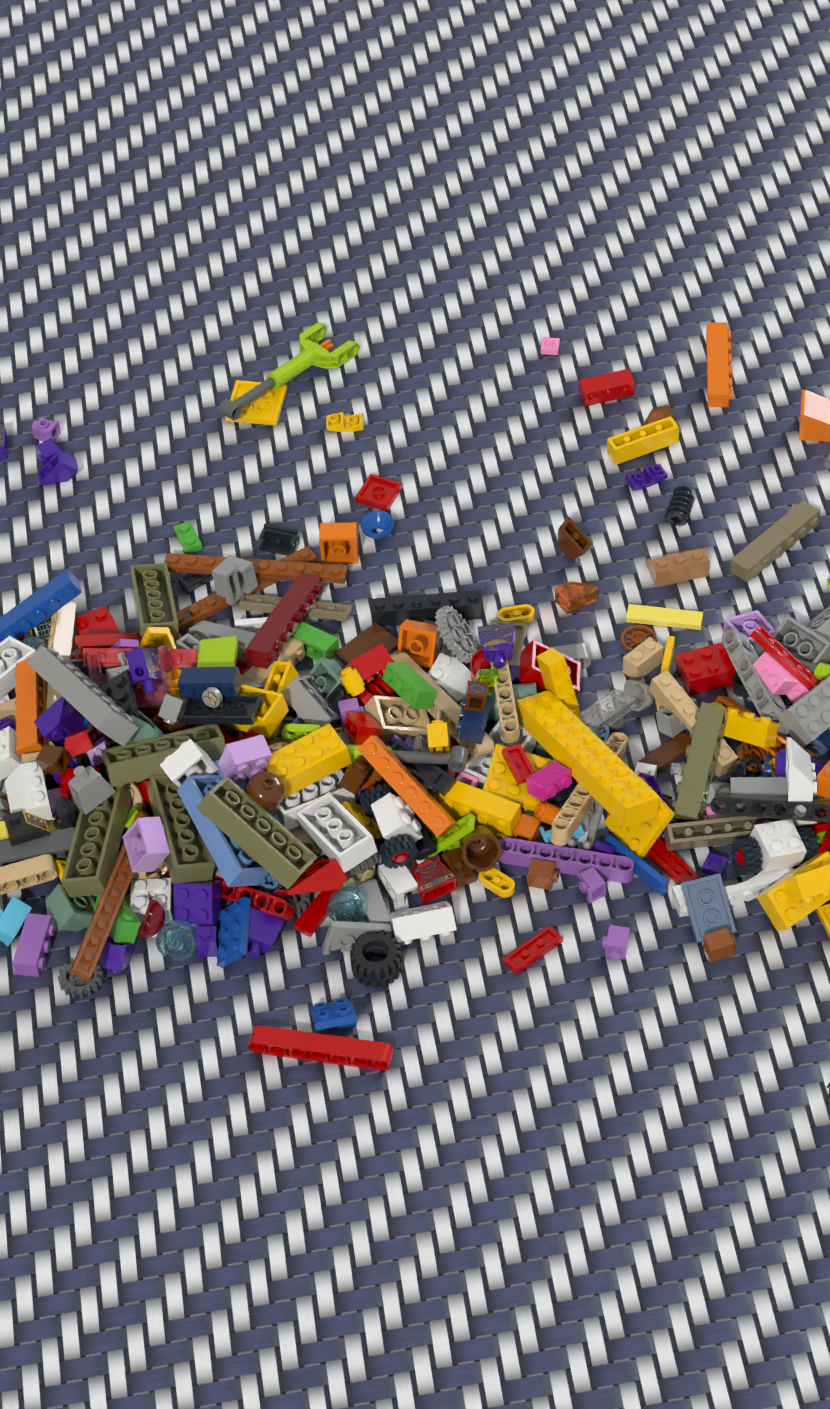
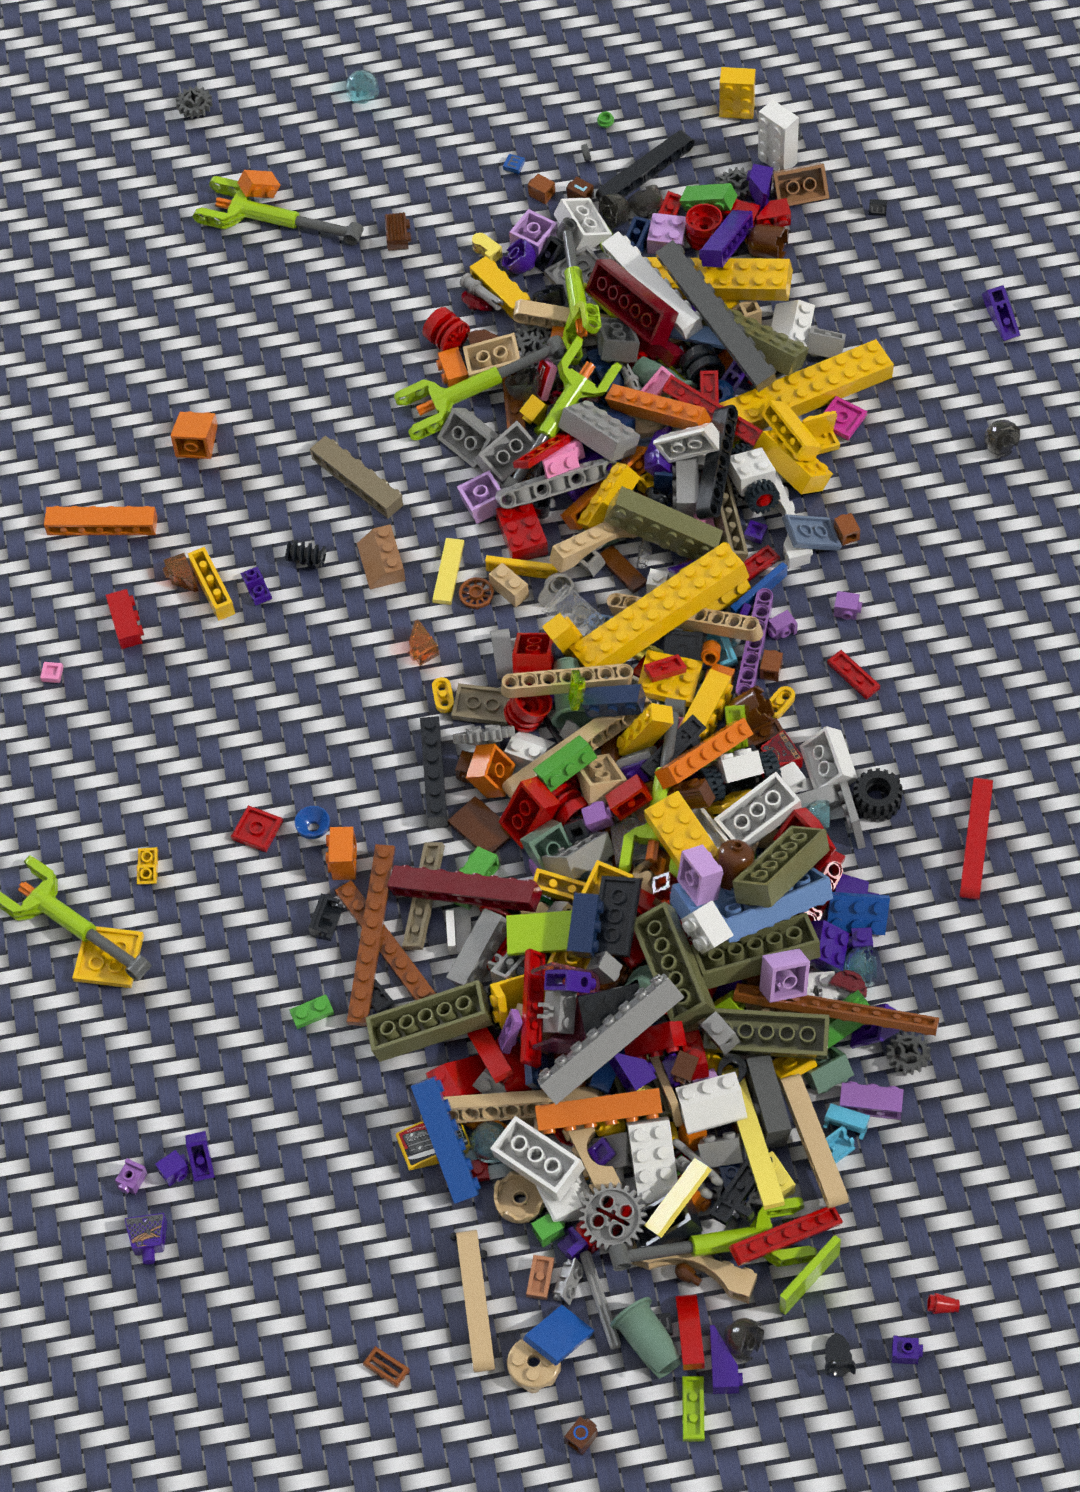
camera: 90 degrees left, 10 degrees up
black slope [3,811,50,846] -> none
light grey tile [202,687,223,708] -> none
light grey plate [211,555,258,606] -> none
blue plate [310,998,357,1031] -> none
yellow brick [339,666,365,697] -> none
reddish brown brick [465,681,487,712] -> none
torso [477,623,516,669] -> none
dark pink brick [526,761,572,802] -> none
reddish brown slope [558,517,592,560] -> none

